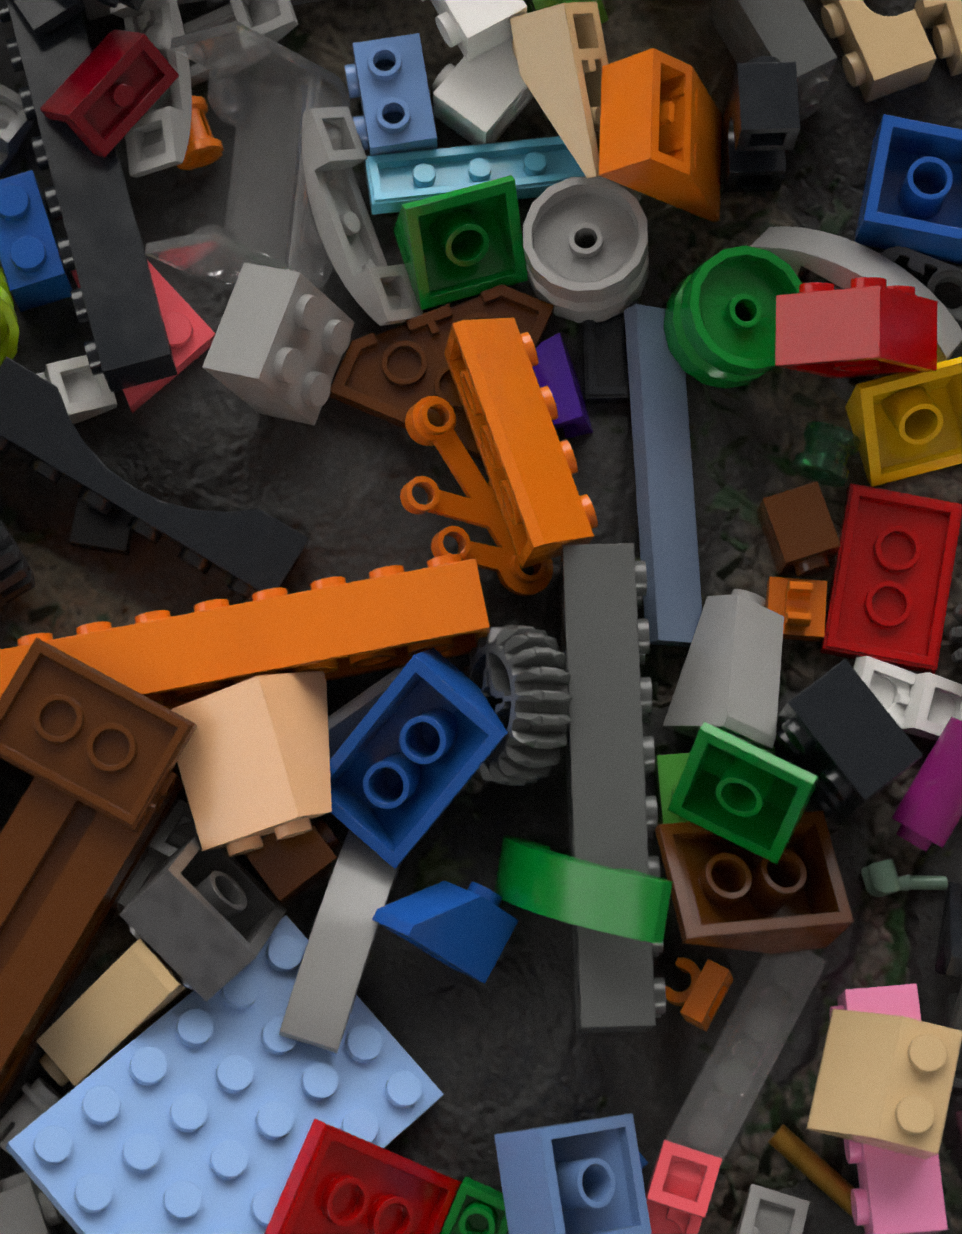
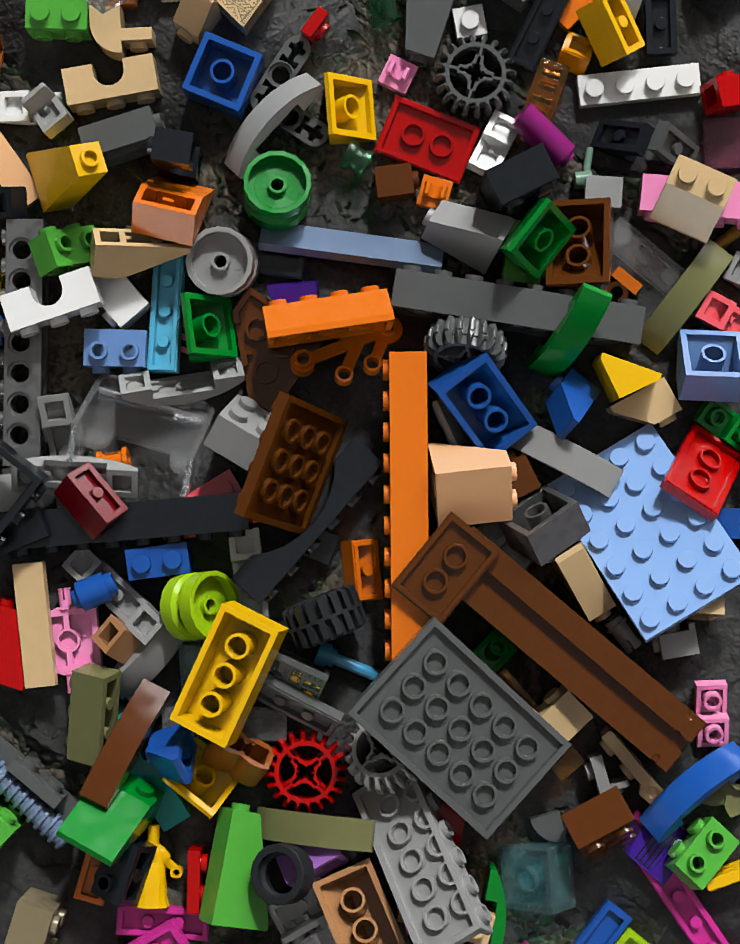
camera: 75 degrees left, 10 degrees up
red brick [775,277,937,379] -> none
none -> reddish brown plate [234,391,348,534]
none -> orange slope [341,538,383,602]
none -> light grey panel [584,175,624,214]
none -> yellow slope [592,352,662,403]
none -> tan slope [606,377,682,427]
none -> olive slope [641,239,734,355]

